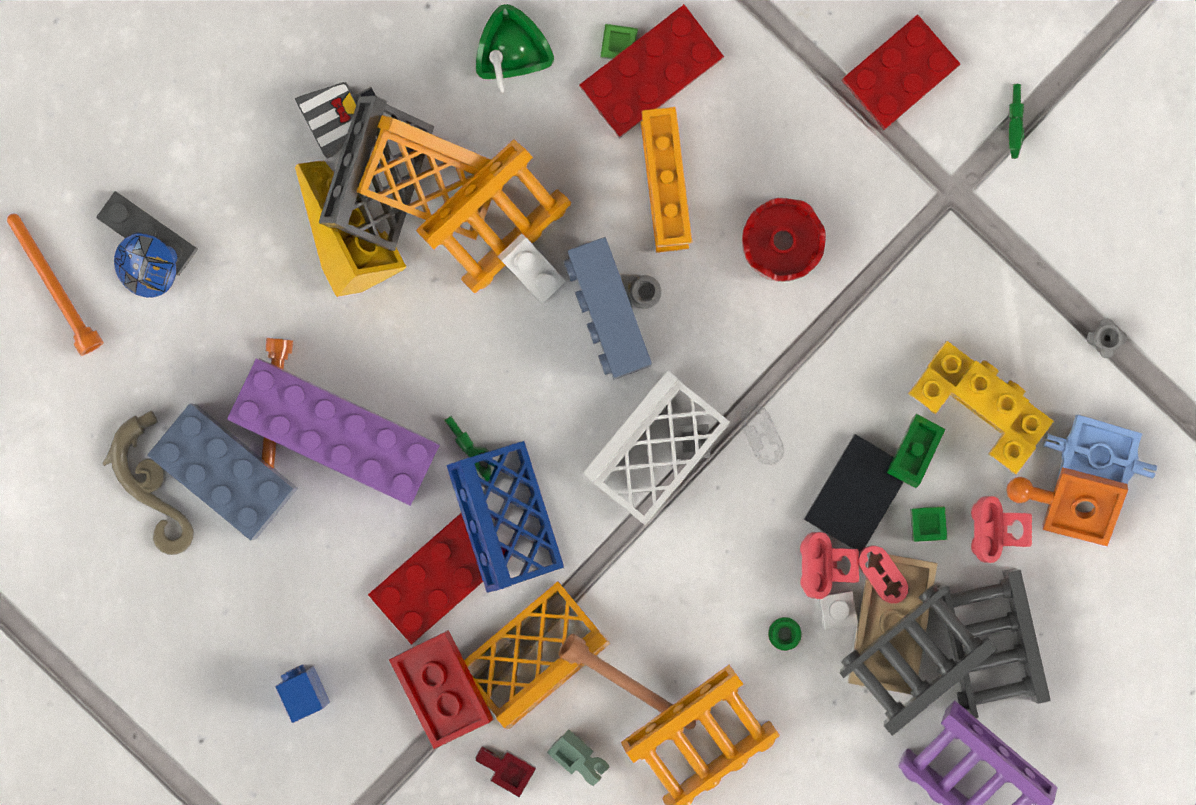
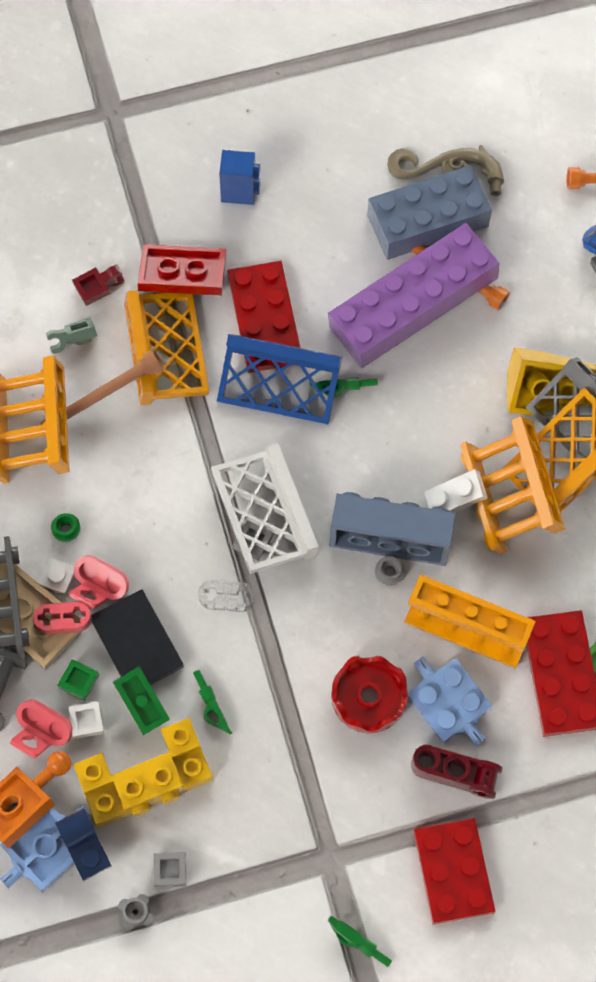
camera: 120 degrees right, 20 degrees down
none -> dark blue plate [55,808,112,882]
none -> white plate [68,701,104,739]
none -> light grey plate [154,852,186,887]
none -> green hand [193,670,232,734]
none -> light blue plate [408,656,492,746]
none -> dark red piece [411,745,503,799]

